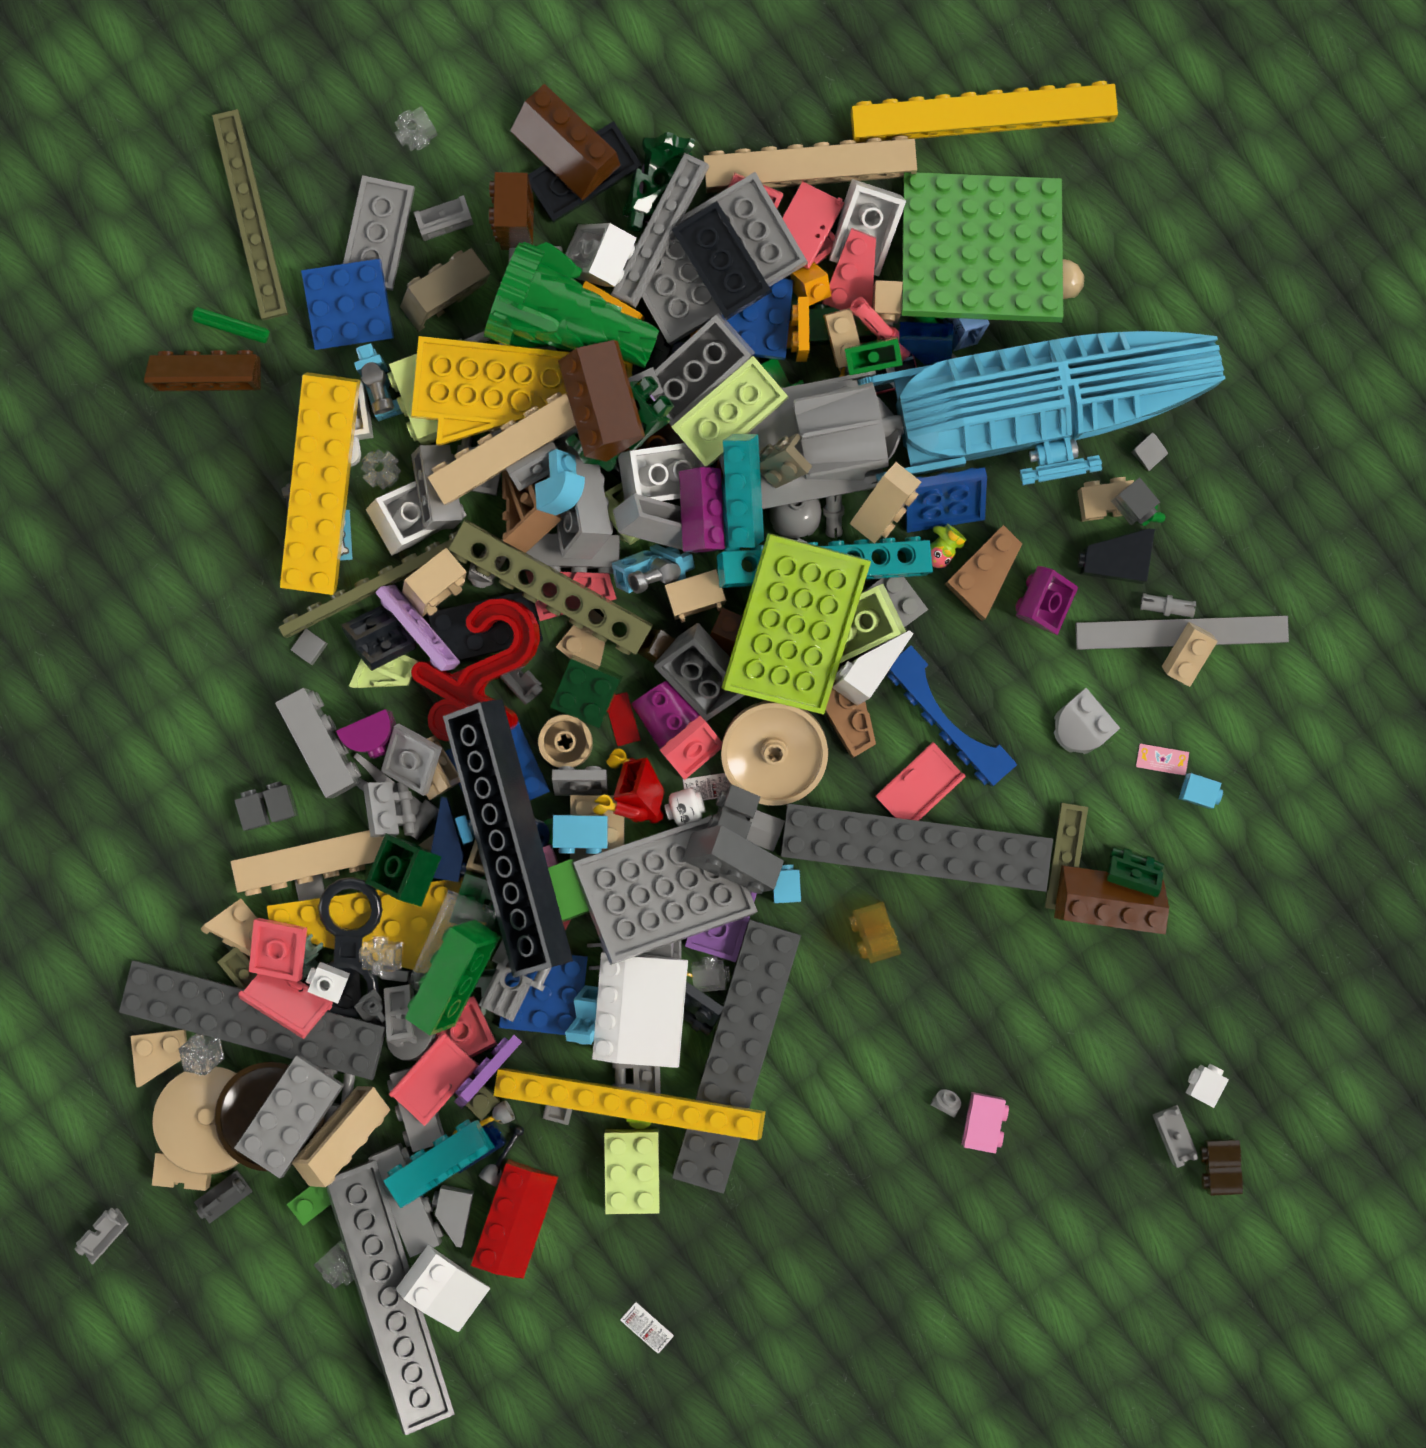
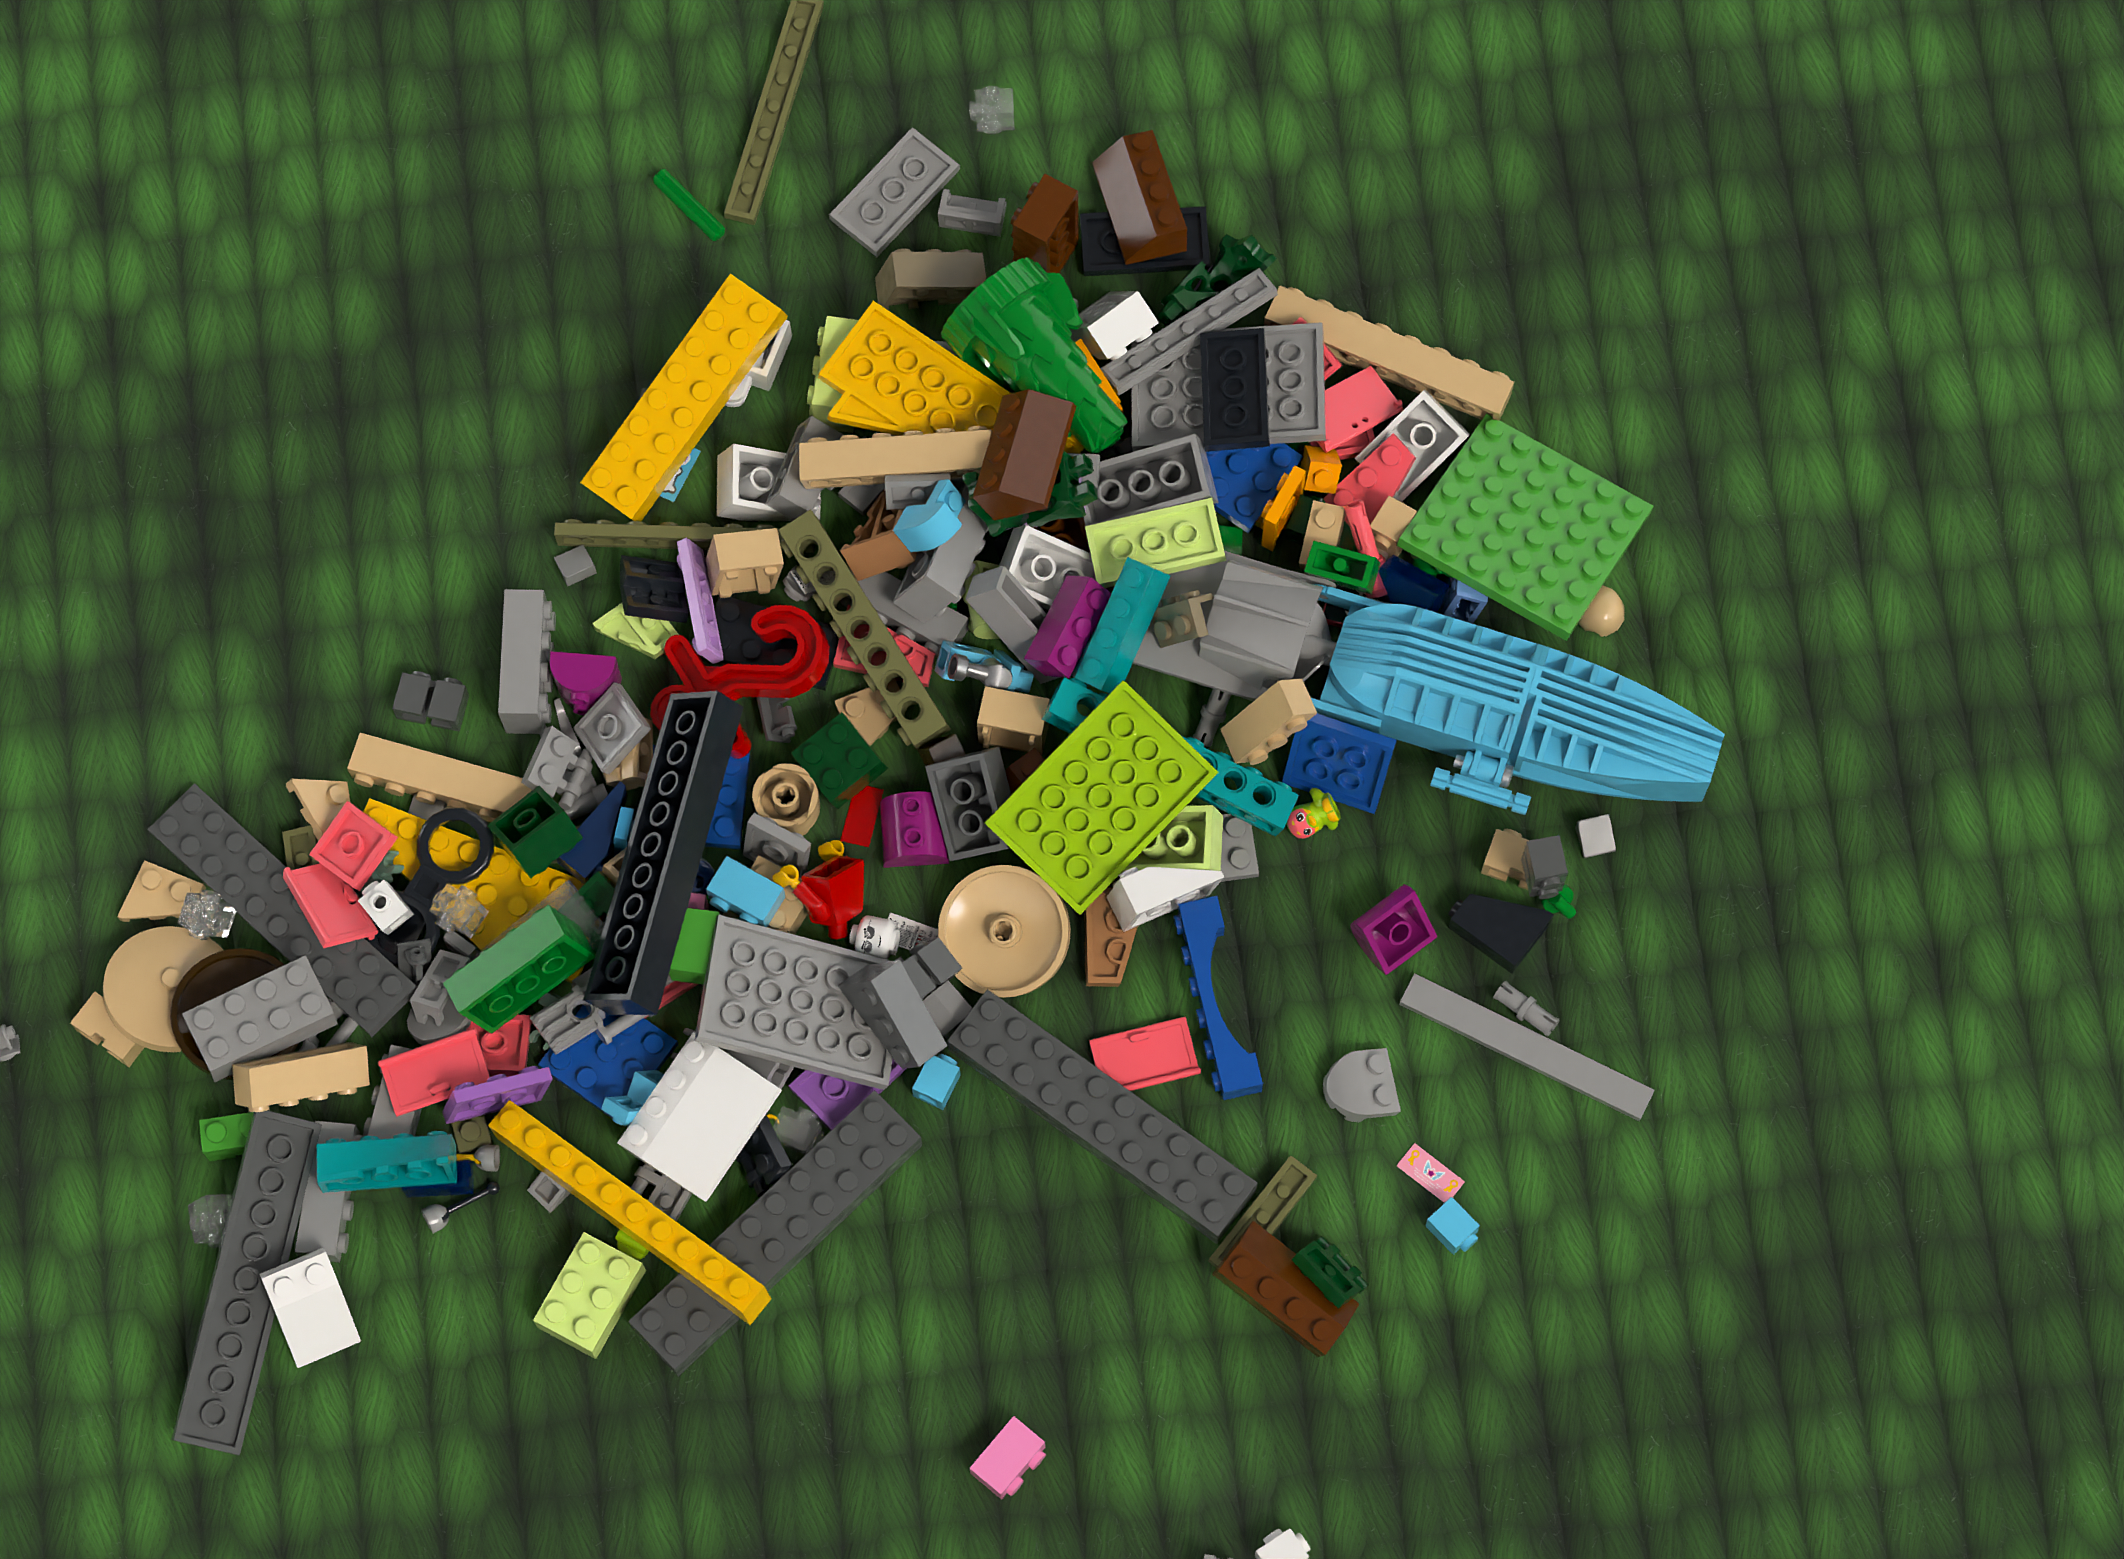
camera: 40 degrees right, 15 degrees down
reddish brown slope [144,350,261,391] -> none
dark grey hinge [194,1170,253,1224] -> none
blue plate [301,259,394,350] -> none
hips [354,343,403,421] -> none
clear brick [361,449,401,490] -> none
light grey slope [432,1185,474,1248] -> none
red slope [471,1159,559,1279] -> none
white sticker [621,1302,674,1353] -> none
coral plate [660,715,722,780] -> none
light grey cylinder [768,499,822,540] -> none
clear yellow brick [849,901,901,964] -> none
yellow brick [851,81,1118,143] -> none
light grey plate [930,1089,961,1117] -> none
medium nougat wedge [944,525,1022,621] -> none
tan brick [1162,622,1218,687] -> none

